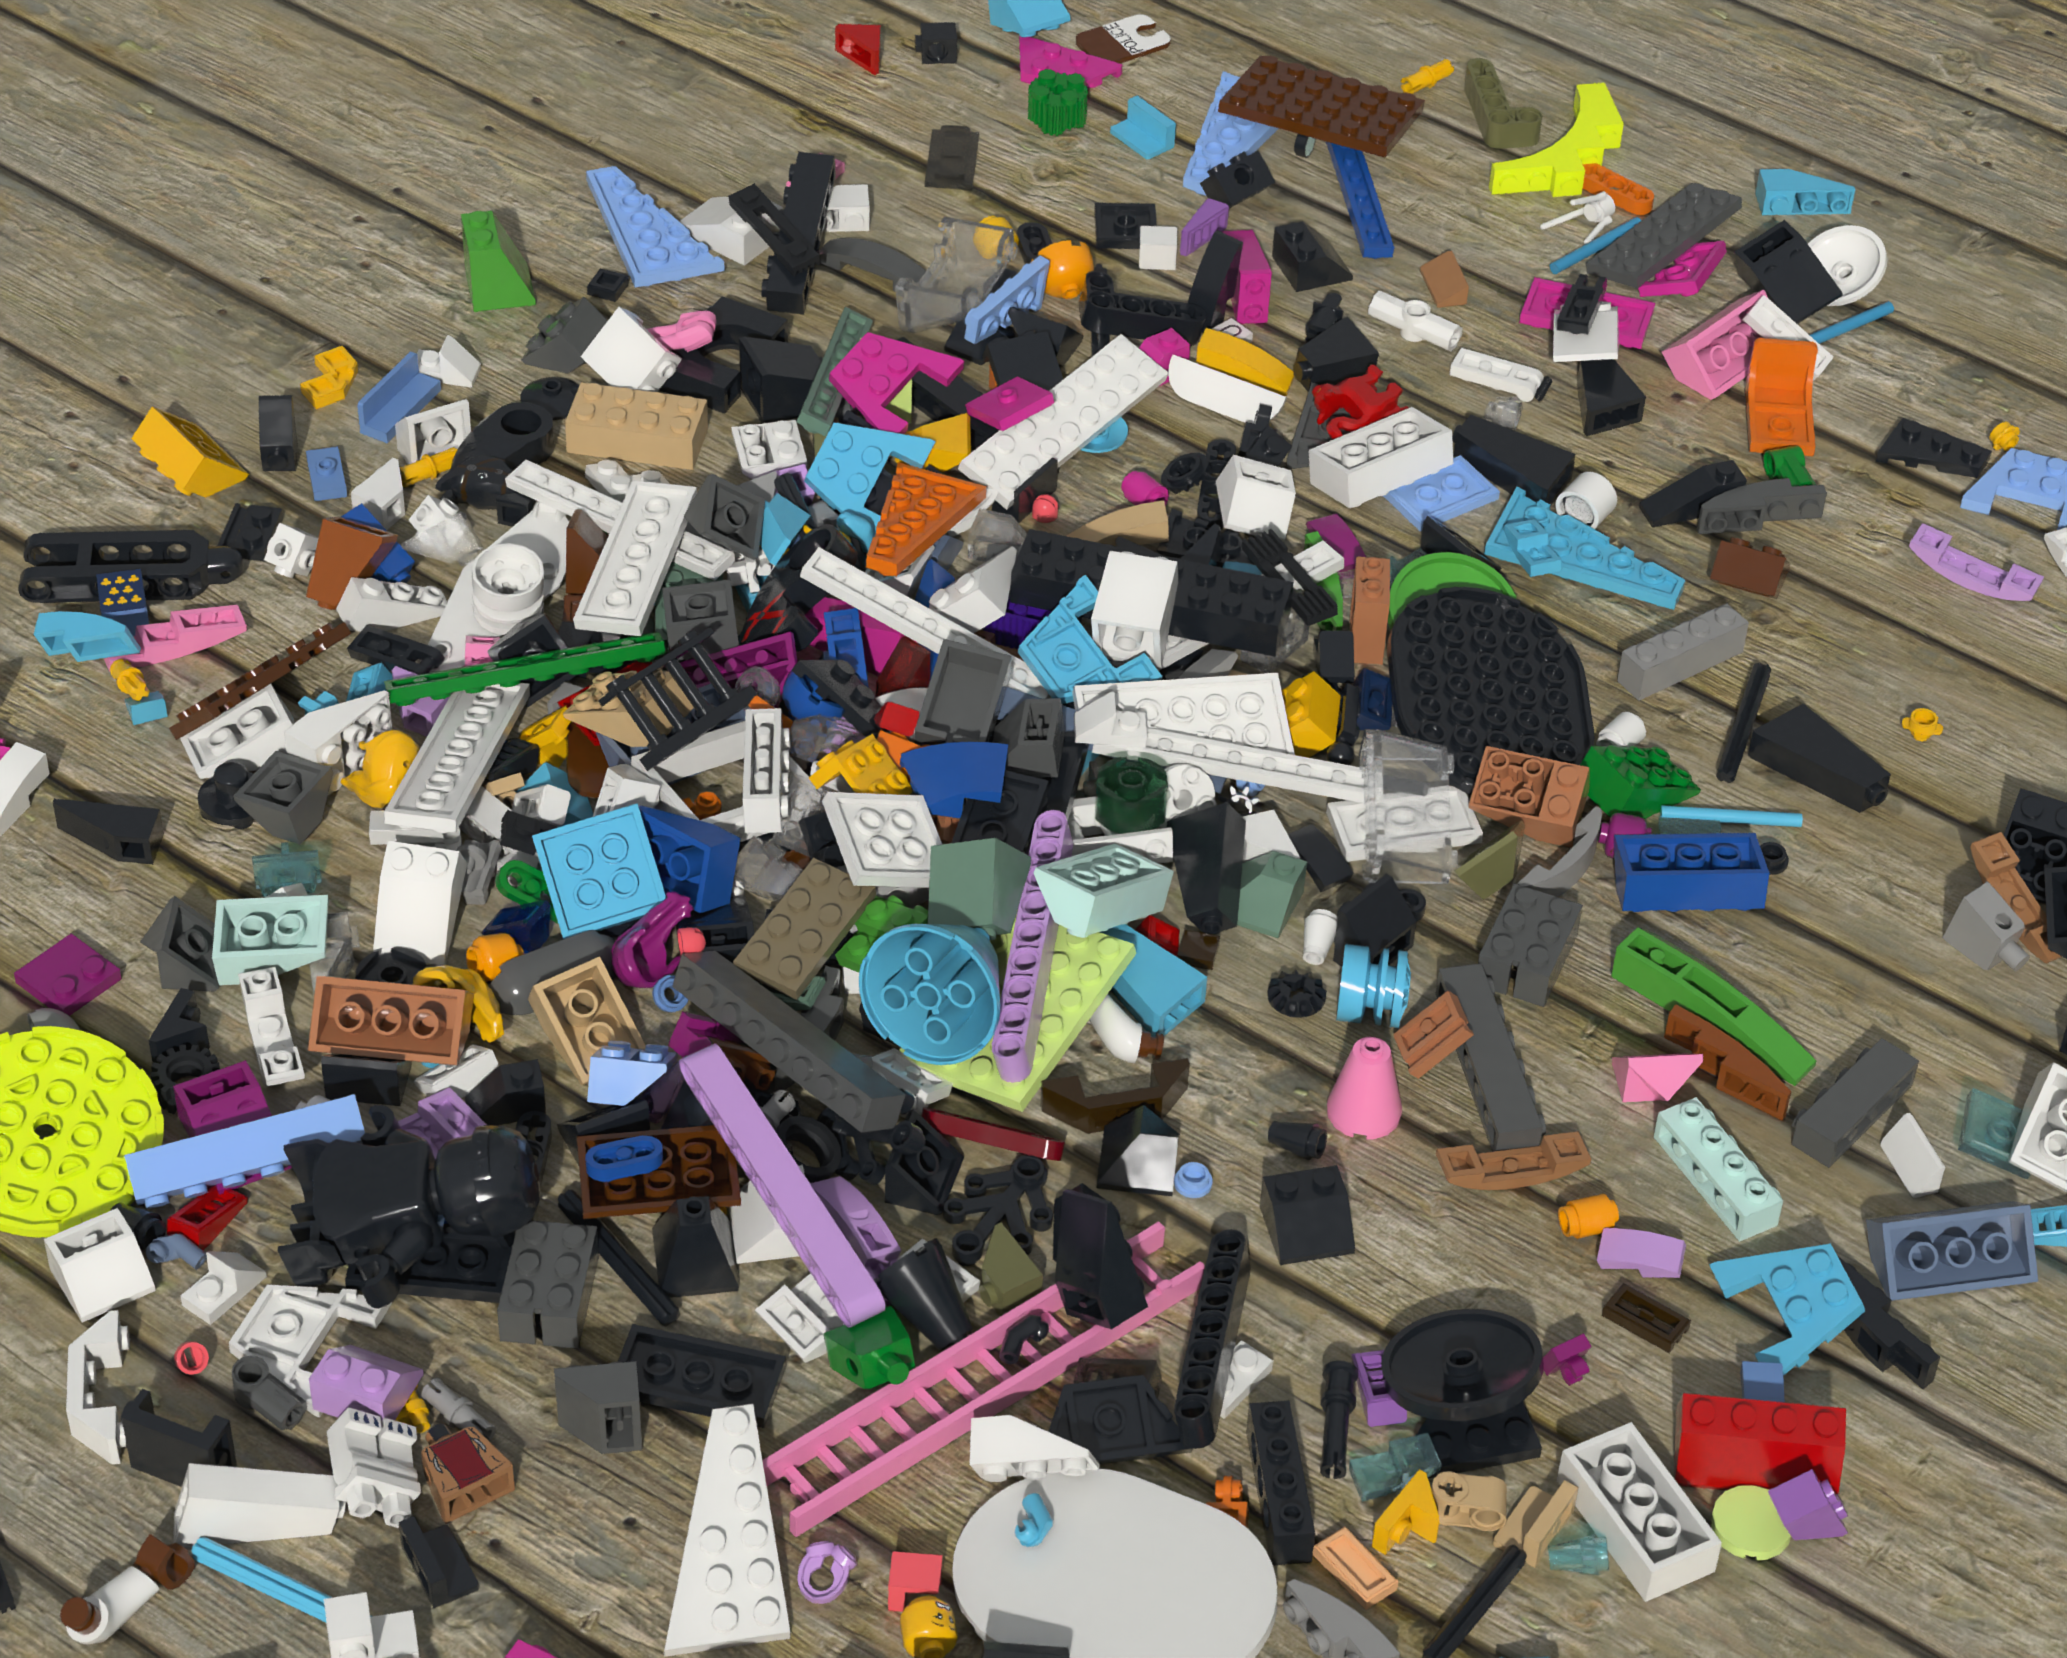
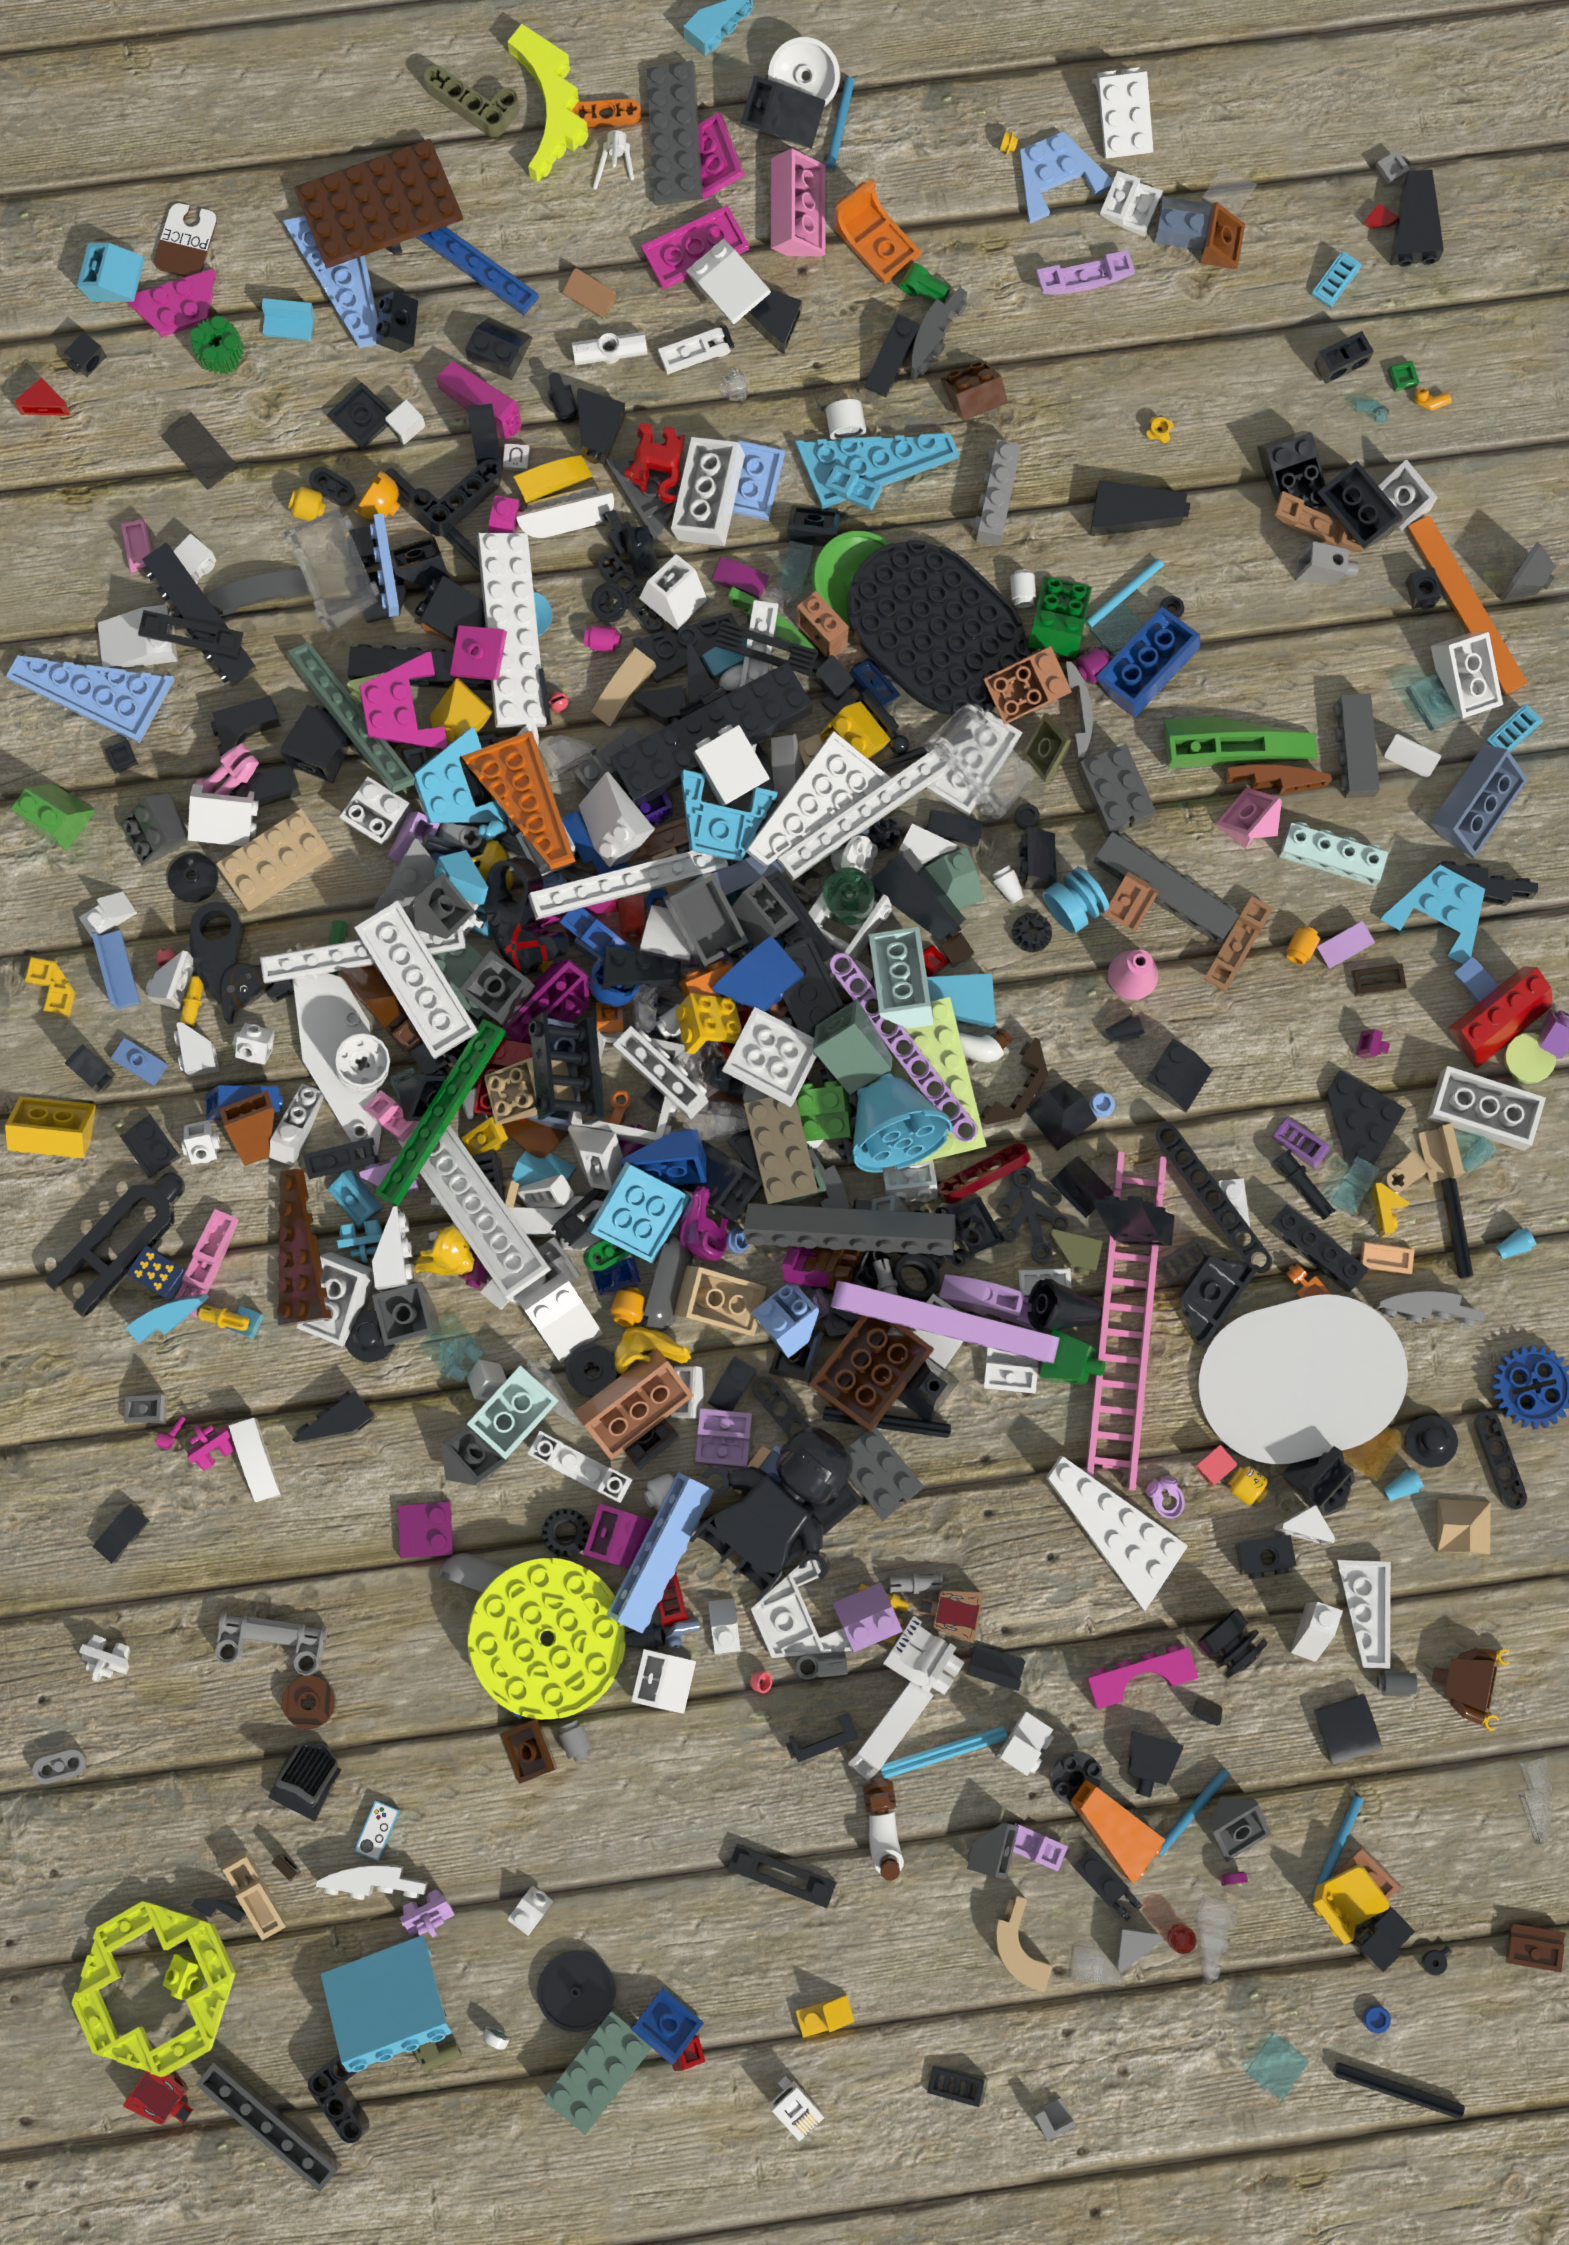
camera: 45 degrees left, 35 degrees up
white slope [66,1310,130,1465] -> none
black slope [149,988,210,1064] -> none
clear slope [401,512,484,567] -> none
dark grey slope [554,1361,642,1454] -> none
white plate [585,460,670,503] -> none
blue plate [585,1135,663,1182] -> none
black plate [618,1324,786,1428] -> none
coral hinge [677,927,706,955] -> none
clear cone [735,666,780,711] -> none
red slope [874,702,920,737] -> none
white slope [970,1415,1099,1482] -> none
black arm [999,1315,1049,1364] -> none
medium azure arm [1015,1493,1053,1547] -> none
white slope [1074,691,1147,748] -> none
medium lavender slope [1180,198,1229,256] -> none
black dish [1381,1309,1544,1421] -> none
yellow axle [1401,59,1454,94] -> none
black slope [1452,415,1576,506] -> none
dark azure bar [1549,217,1641,274] -> none
black hinge [1557,274,1607,334] -> none
black axle [1716,662,1771,783] -> none
white plate [1742,295,1833,381] -> none
black wing [1876,418,1992,478] -> none

